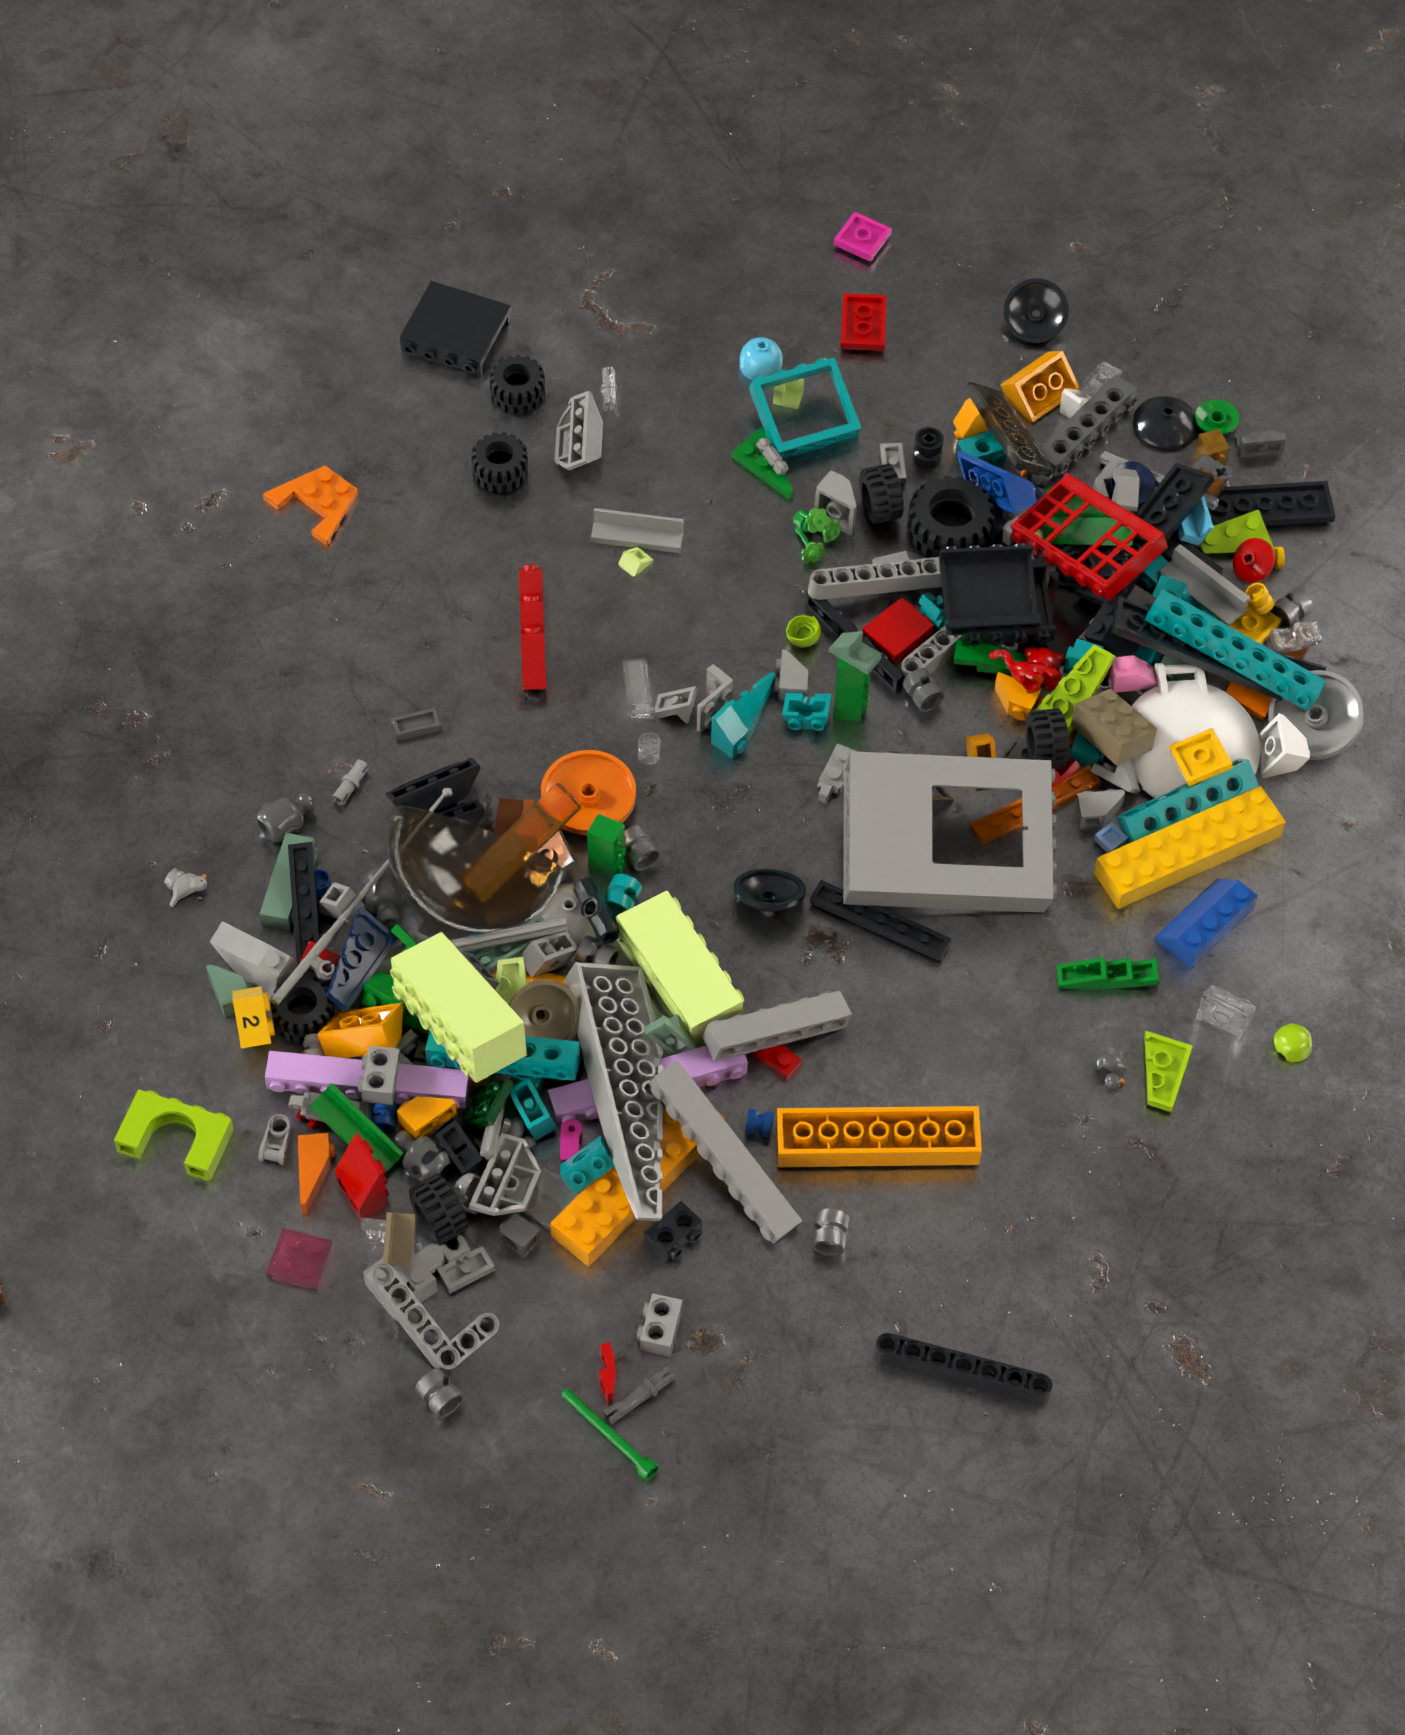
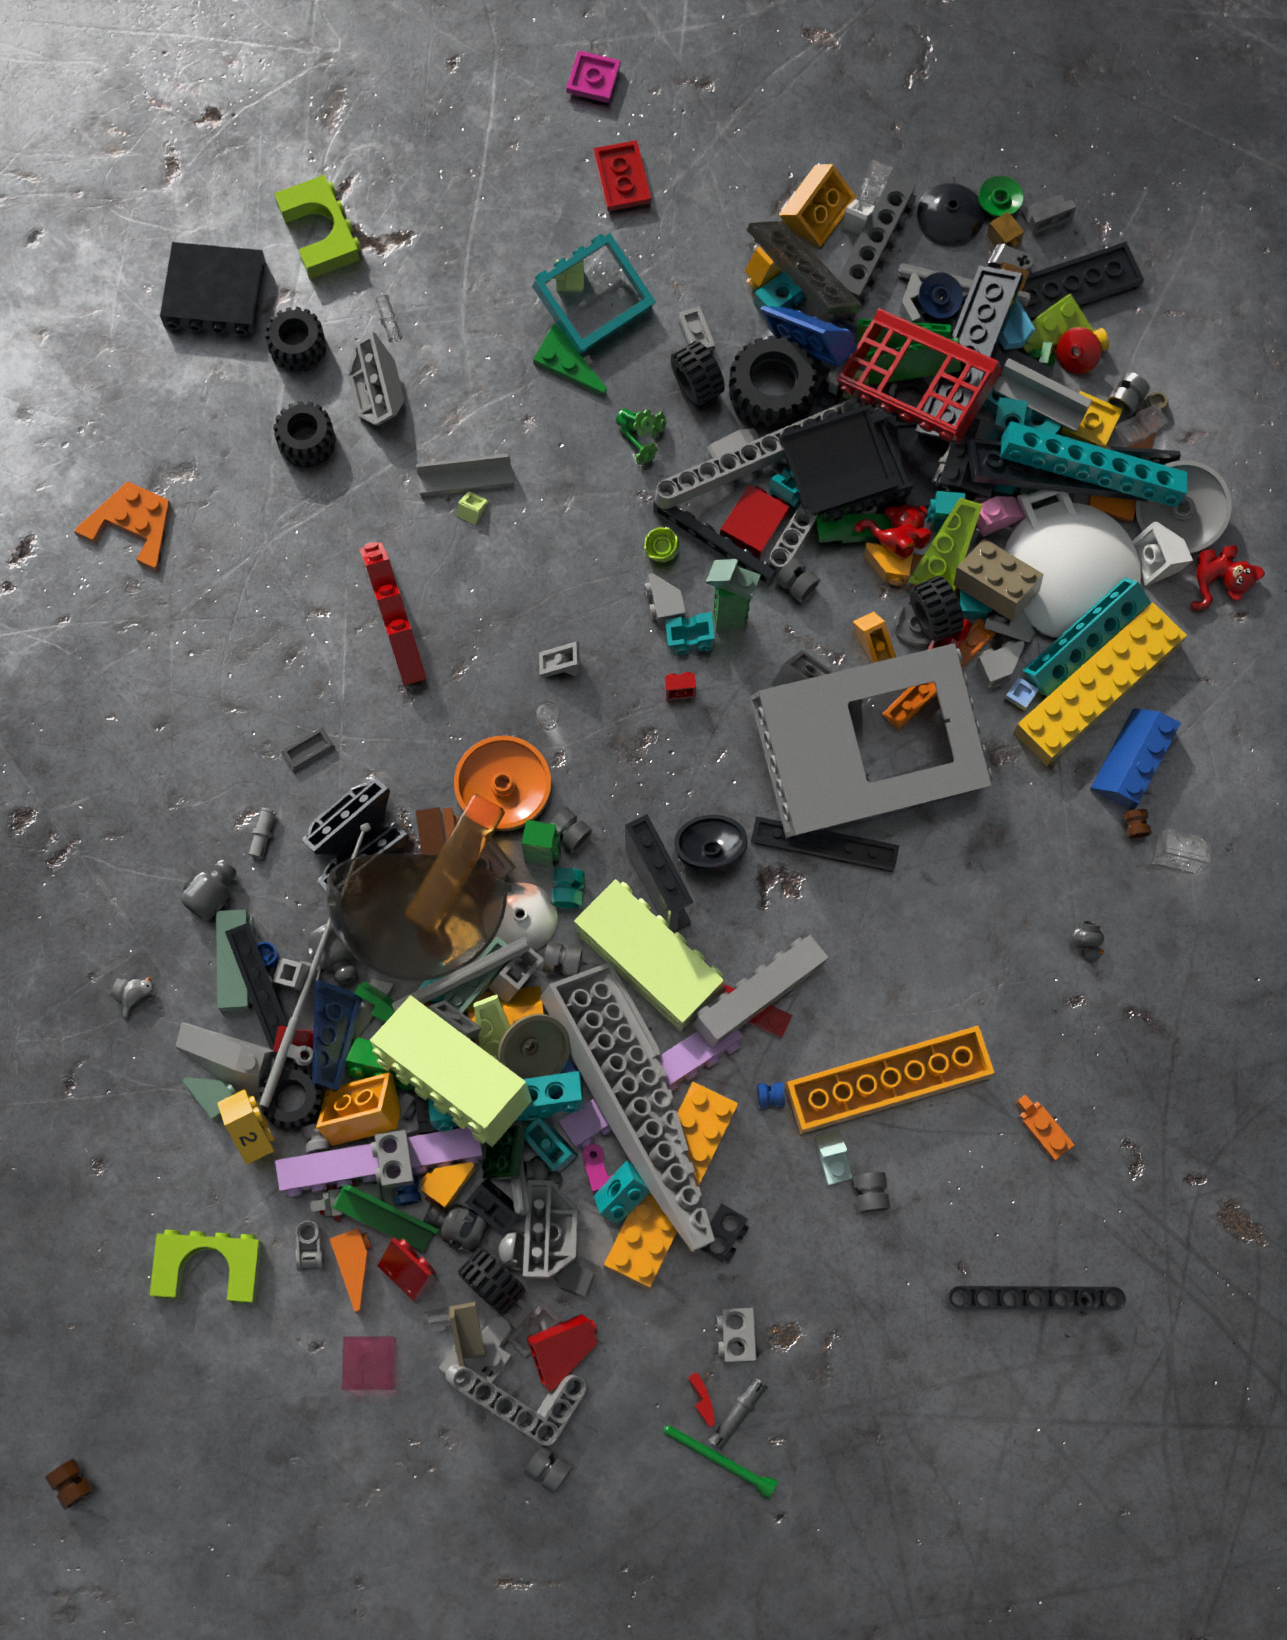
camera: 15 degrees left, 15 degrees up
black piece [573,877,620,945] -> none
clear arch [622,658,656,721] -> none
sand green slope [645,1014,695,1056] -> none
light grey brick [649,1060,802,1245] -> none
light grey bracket [697,664,733,733] -> none
teal wedge [711,672,775,759] -> none
medium azure cylinder [739,337,783,380] -> none
light grey axle [756,438,788,475] -> none
light grey slope [814,470,856,536] -> none
light grey hinge [817,744,858,804] -> none
black wheel [913,427,944,469] -> none
black dish [1004,278,1069,344] -> none
green slope [1057,957,1160,989] -> none
light grey slope [1112,467,1139,511] -> none
lime wing [1144,1030,1193,1112] -> none
yellow plate [1169,728,1233,787] -> none
yellow wheel [1245,583,1274,615] -> none
lime hair [1274,1023,1312,1062] -> none
none -> lime arch [274,174,361,279]
none -> red slope [526,1314,598,1391]
none -> black panel [625,814,693,932]
none -> red piece [664,672,696,700]
none -> light aqua slope [814,1130,853,1186]
none -> orange hinge [1016,1094,1074,1161]
none -> green tile [1030,342,1057,368]
none -> reddish brown wheel [1123,809,1152,839]
none -> dark tan plate [1145,392,1169,414]
none -> red animal [1190,545,1265,611]

